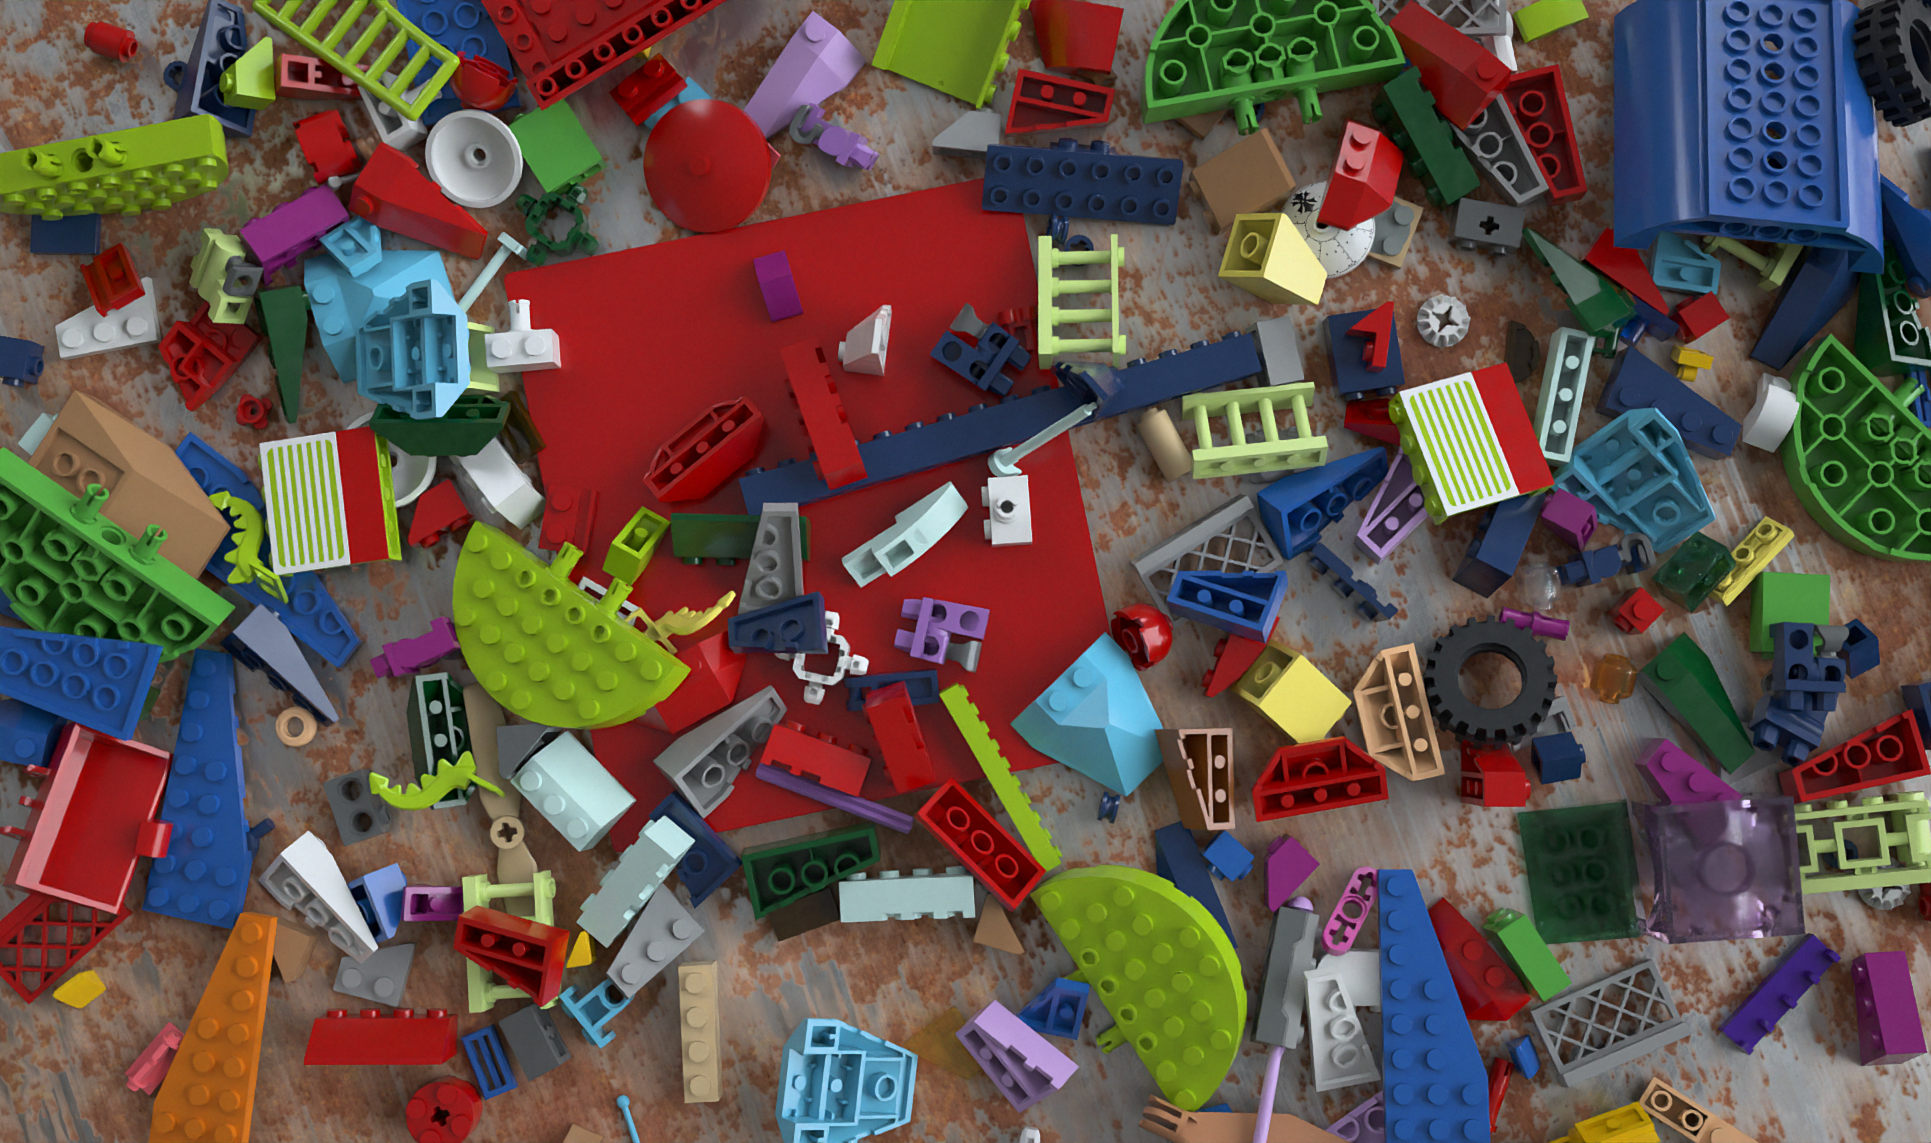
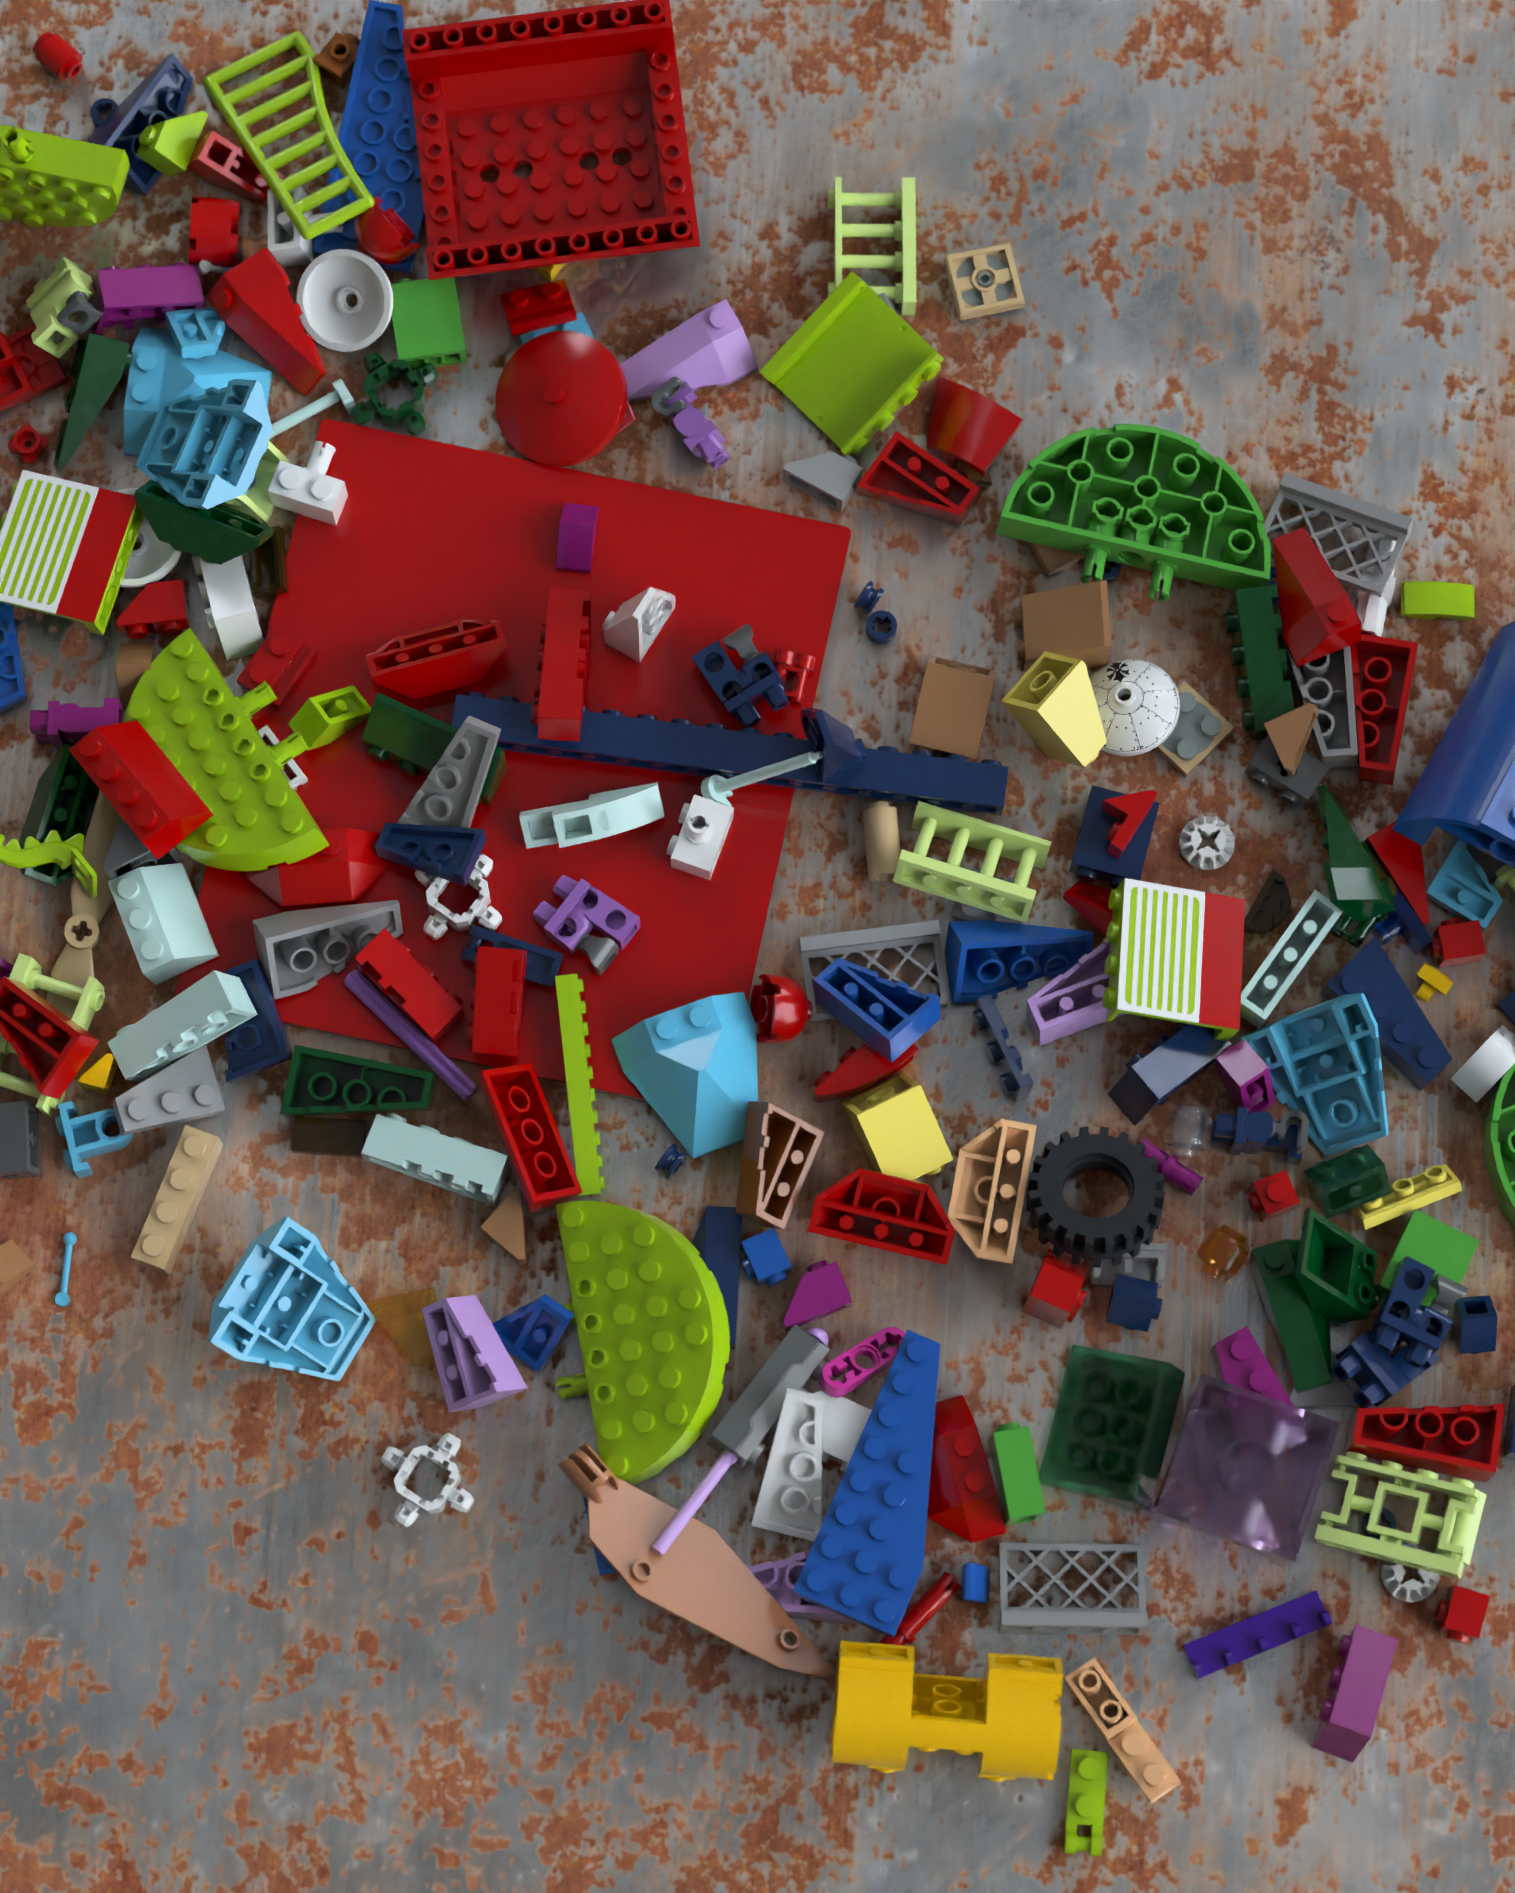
camera: 20 degrees right, 10 degrees down
light yellow piece [624,591,736,655] -> none
dark blue bracket [982,138,1183,225] -> none
yellowish green fence [1038,234,1126,369] -> none
light grey hinge [1246,316,1304,387] -> none
red wedge [1316,116,1404,232] -> none
none -> red slope [69,720,213,860]
none -> medium nougat slope [115,642,156,711]
none -> medium nougat slope [909,655,997,761]
none -> medium nougat slope [1264,703,1319,776]
none -> dark green slope [1295,1208,1382,1325]

